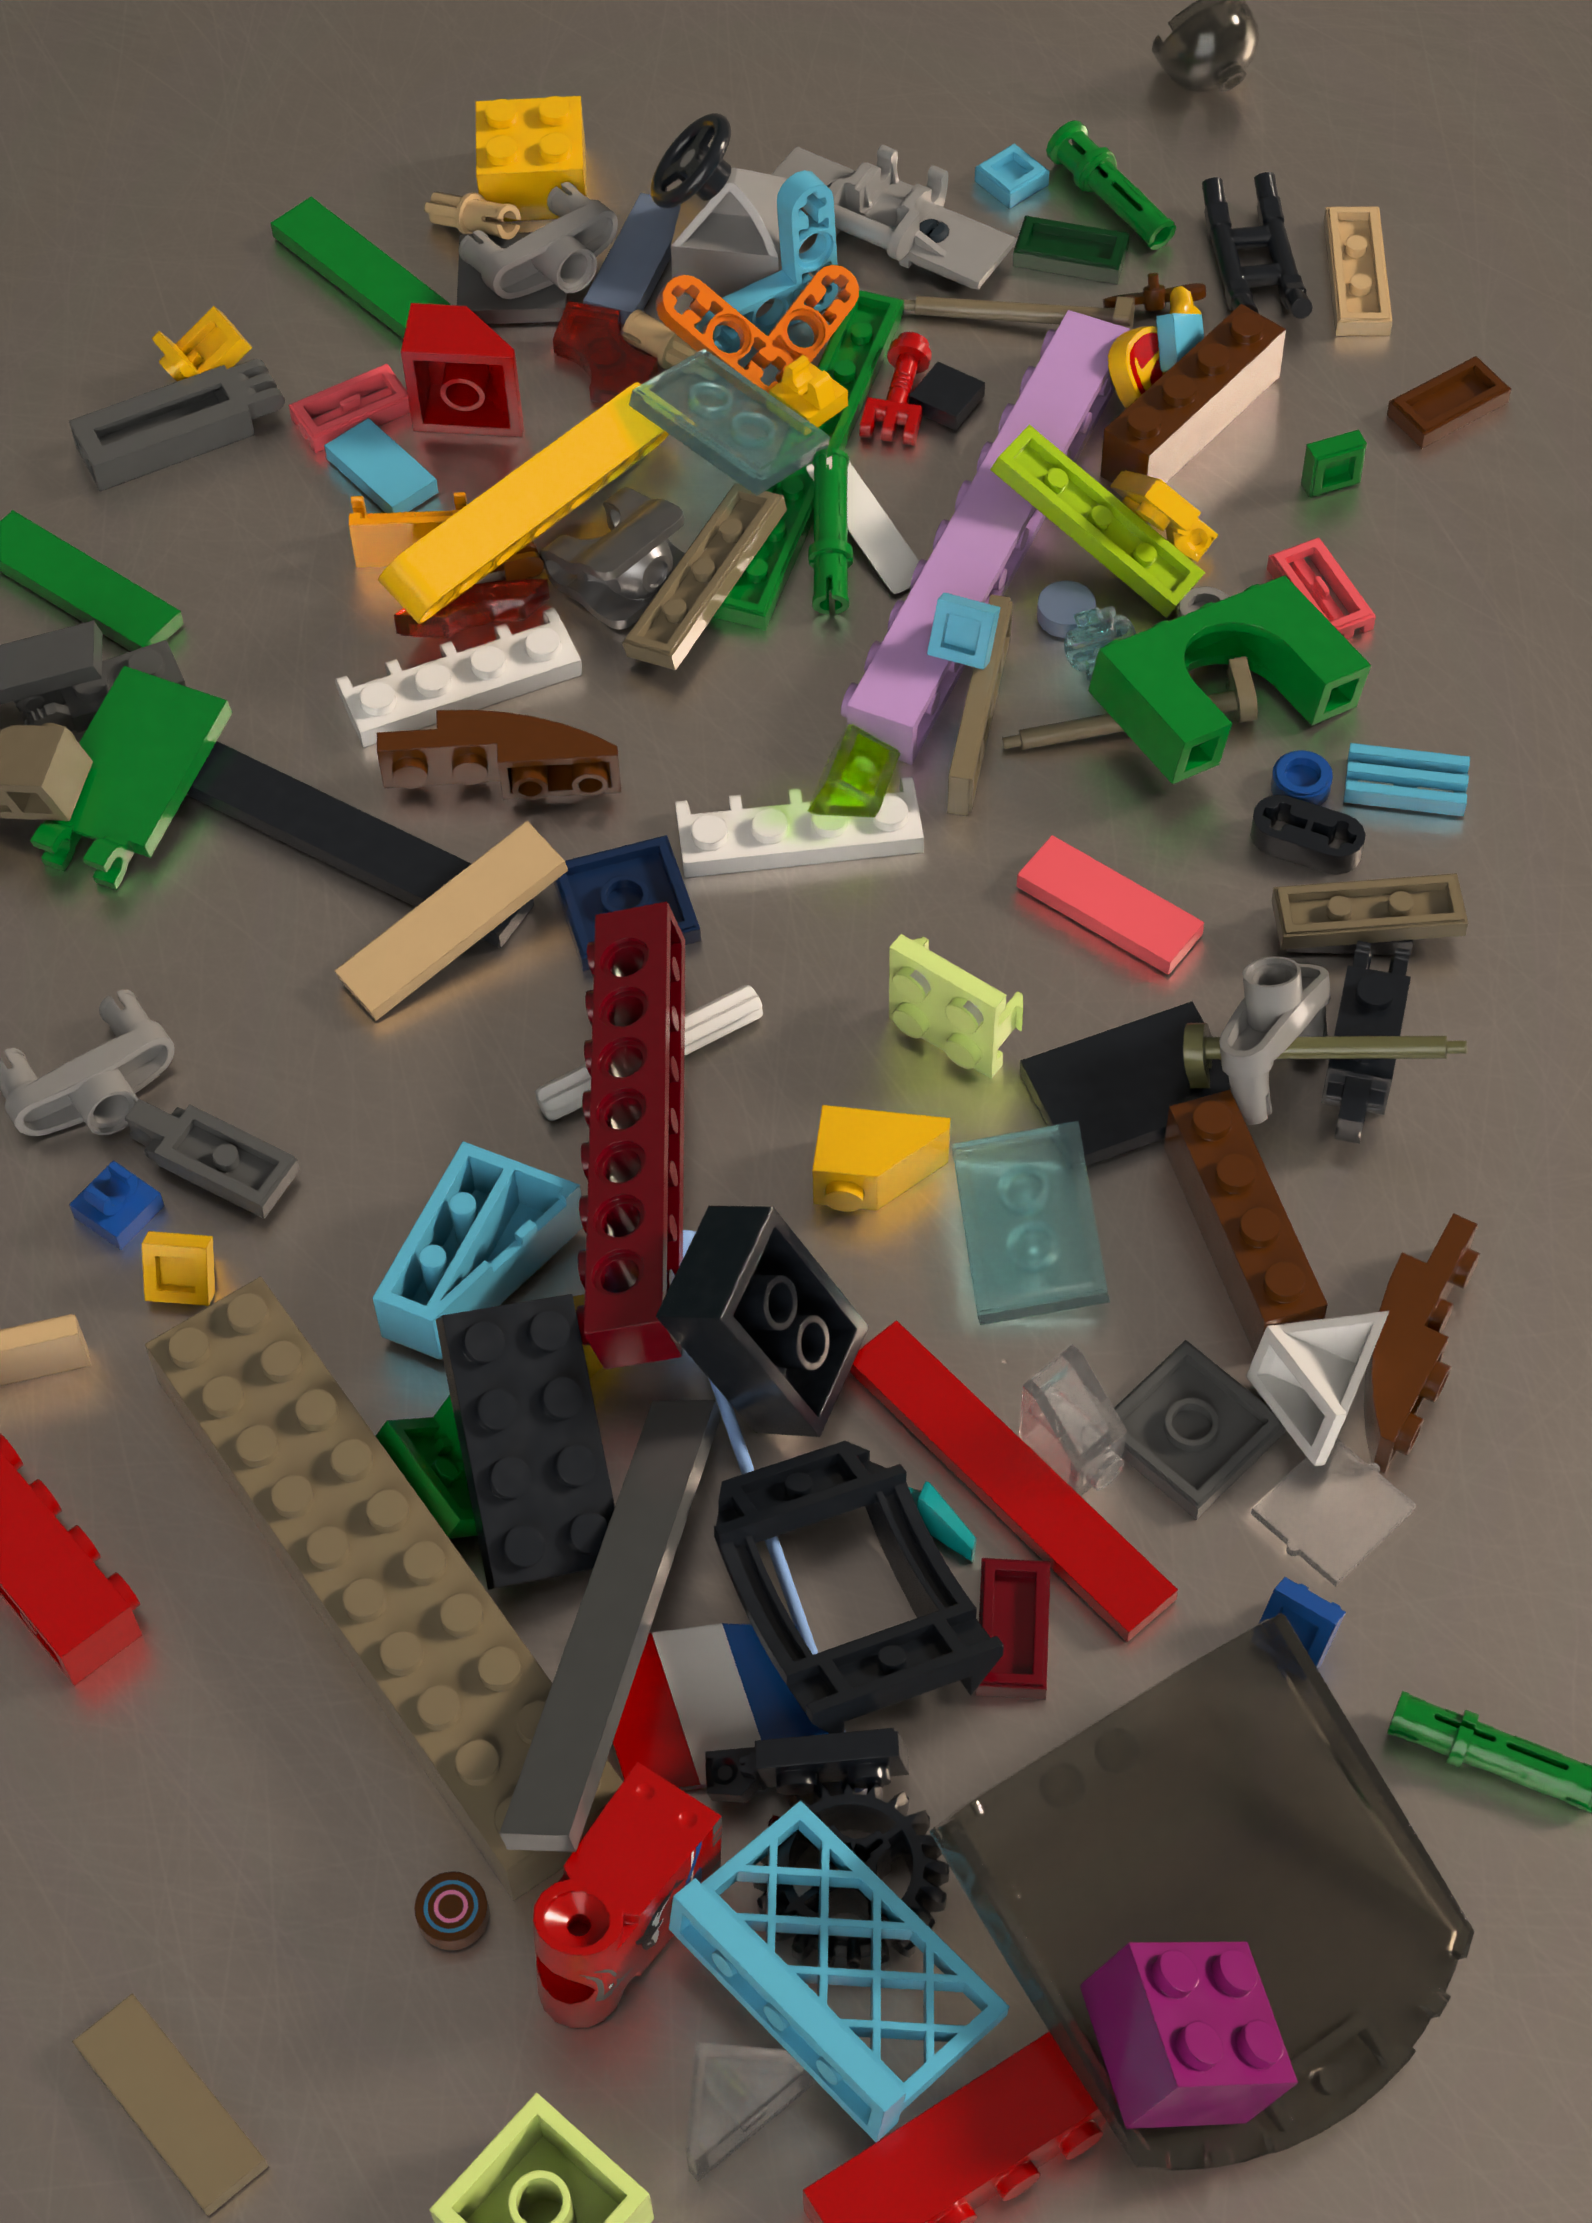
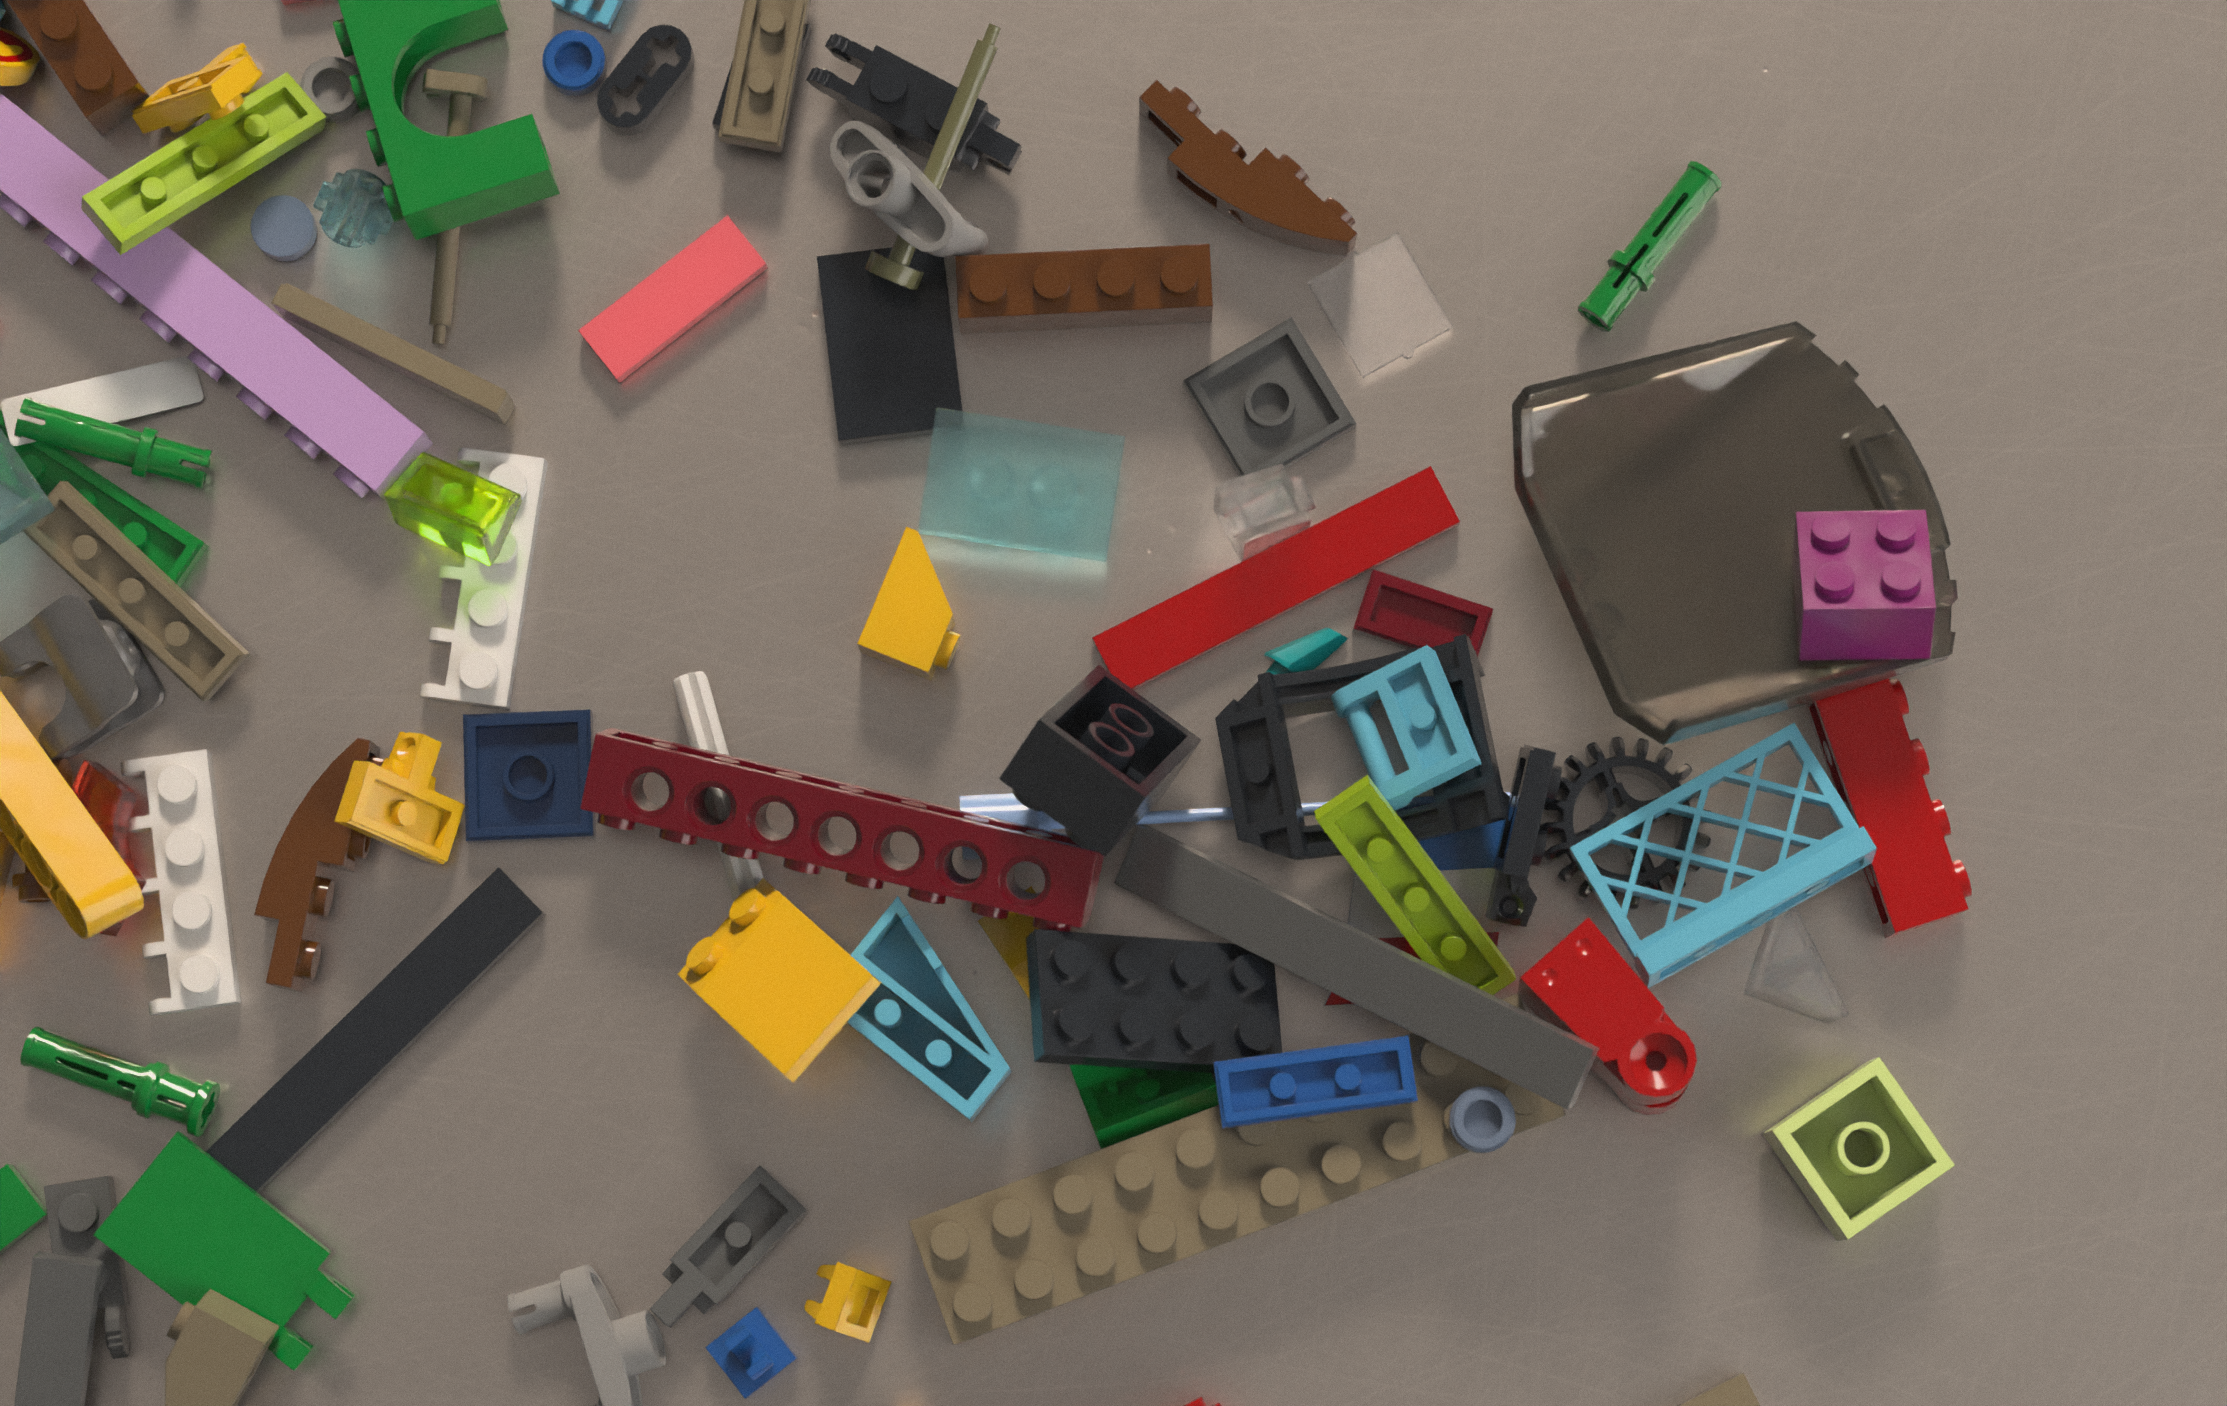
camera: 75 degrees left, 25 degrees up
tan tile [335,821,568,1021] -> none
reddish brown tile [414,1871,490,1950] -> none
yellowish green piece [889,934,1023,1079] -> none
medium azure tile [927,592,1001,670] -> none
white slope [1246,1311,1389,1466] -> none
blue tile [1251,1577,1346,1677] -> none
none -> green pin [20,1026,220,1137]
none -> yellow hinge [334,732,465,865]
none -> yellow slope [678,878,881,1083]
none -> blue tile [1213,1036,1418,1129]
none -> lime plate [1314,775,1517,995]
none -> medium azure plate [1331,645,1482,811]
none -> sand blue tile [1448,1087,1516,1153]

